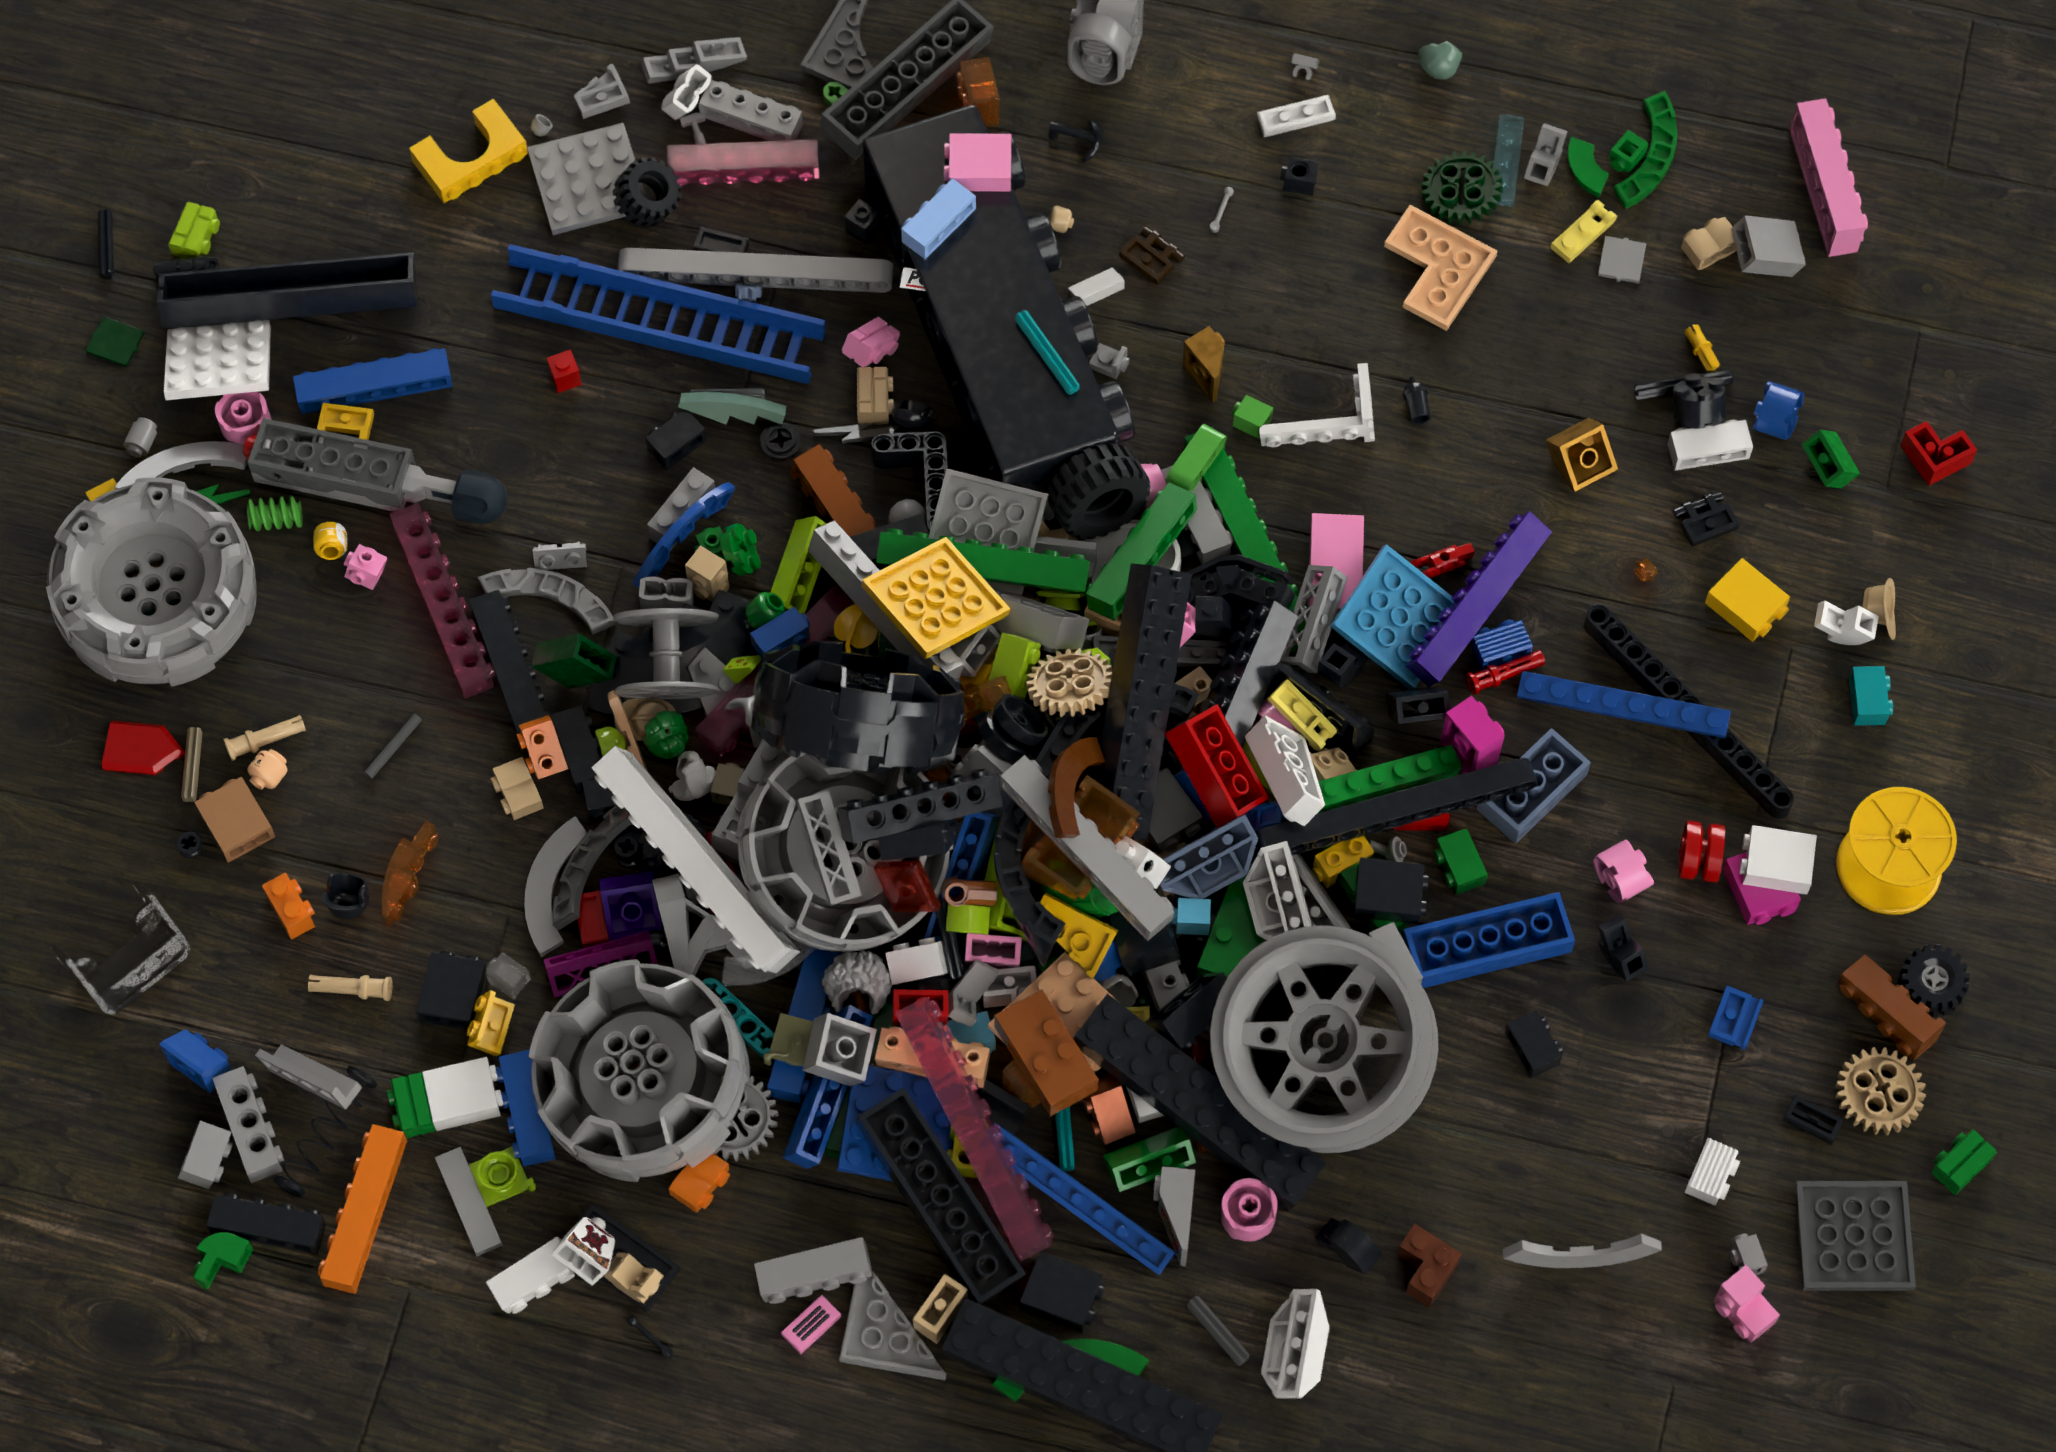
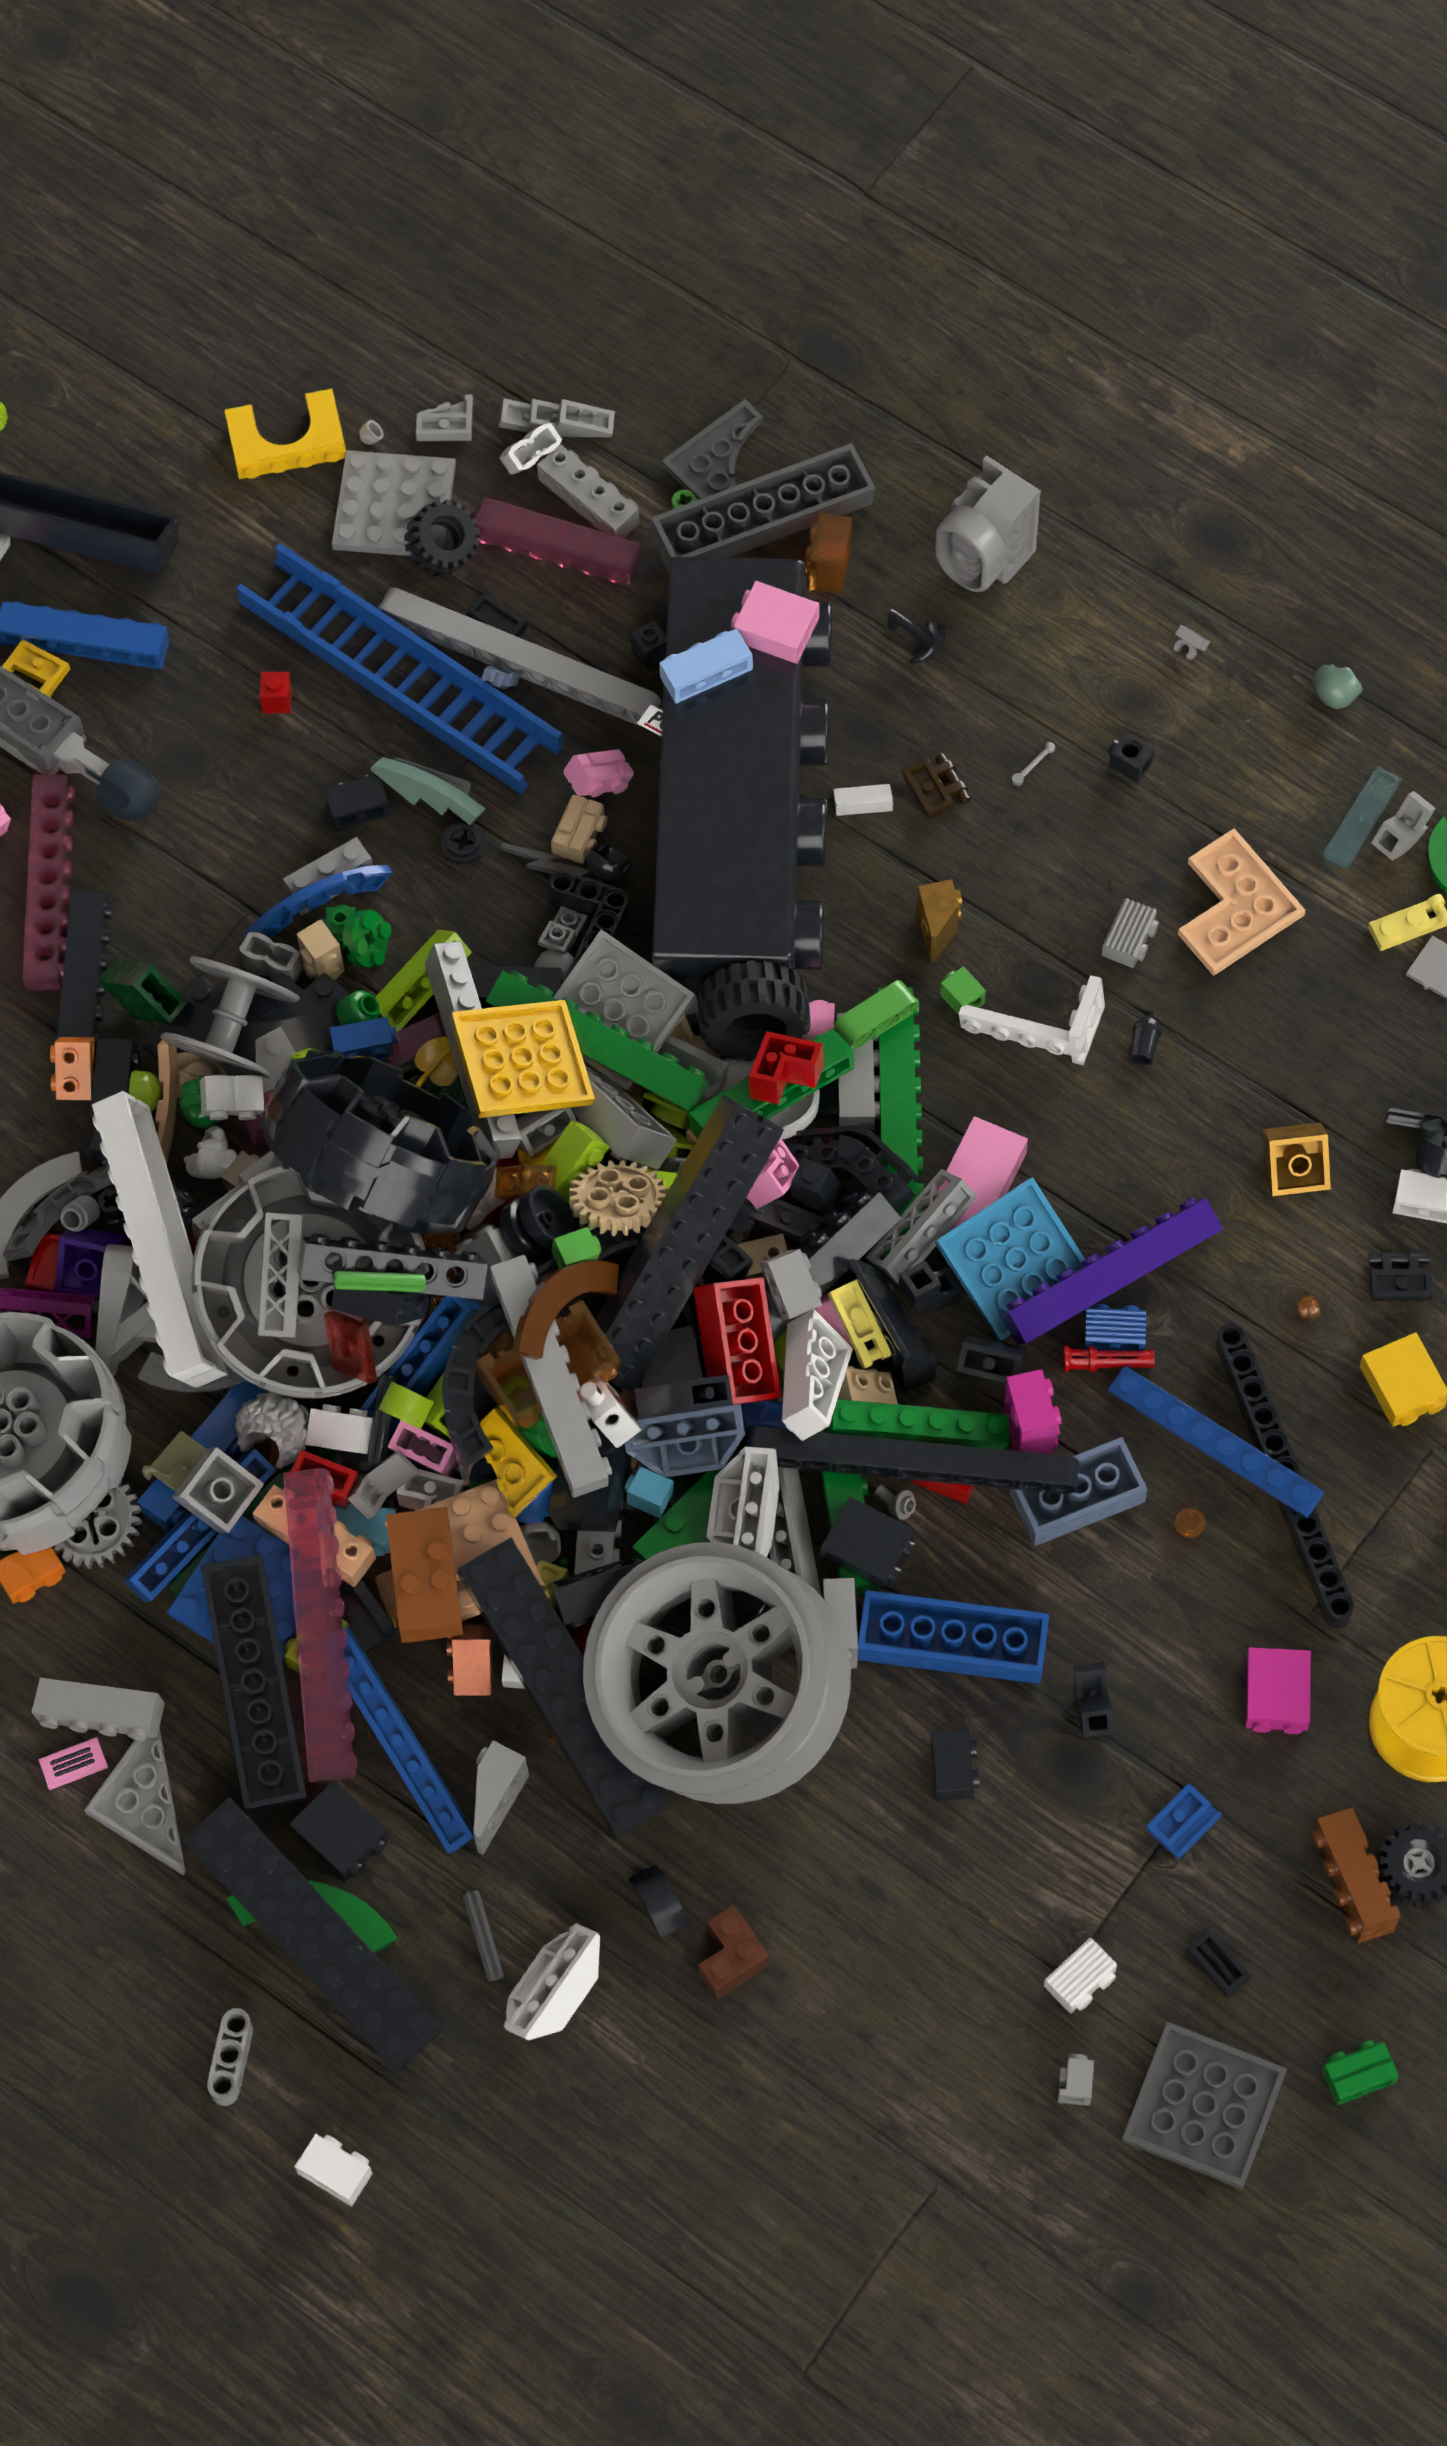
camera: 25 degrees right, 0 degrees up
light grey tile [478,568,616,635] -> none
tan brick [490,757,543,820] -> none
light grey hinge [533,541,587,570] -> none
light grey piece [680,113,713,166] -> none
teal beam [702,978,774,1058] -> none
dark orange wedge [789,444,876,537] -> none
tan brick [913,1274,968,1344] -> none
dark orange piece [940,877,997,907] -> none
teal axle [1015,310,1079,395] -> none
tan piece [1048,205,1074,233] -> none
teal axle [1055,1106,1075,1171] -> none
light grey bracket [1089,343,1130,379] -> none
green brick [1103,1127,1196,1192] -> none
bright pink brick [1221,1178,1277,1242] -> none
white tile [1257,95,1336,137] -> none
yellow bracket [1312,836,1374,888] -> none
red hinge [1409,543,1475,579] -> none
dark green gear [1421,150,1503,225] -> none
green brick [1433,828,1488,895] -> none
light grey tile [1503,1234,1662,1268] -> none
bright pink brick [1593,840,1654,903] -> none
red wheel [1678,821,1725,883] -> none
bright pink brick [1714,1265,1780,1343] -> none
white brick [1739,825,1817,895] -> none
tan gear [1835,1047,1926,1135] -> none
none -> light grey brick [61,1195,100,1232]
none -> white brick [200,1075,264,1120]
none -> bright green axle [334,1271,426,1292]
none -> light grey slope [538,906,588,955]
none -> bright green brick [551,1227,601,1269]
none -> black brick [634,1375,733,1419]
none -> red brick [748,1031,824,1104]
none -> light grey brick [759,1249,822,1319]
none -> light grey brick [1101,898,1159,968]
none -> clear orange plate [1175,1508,1206,1539]

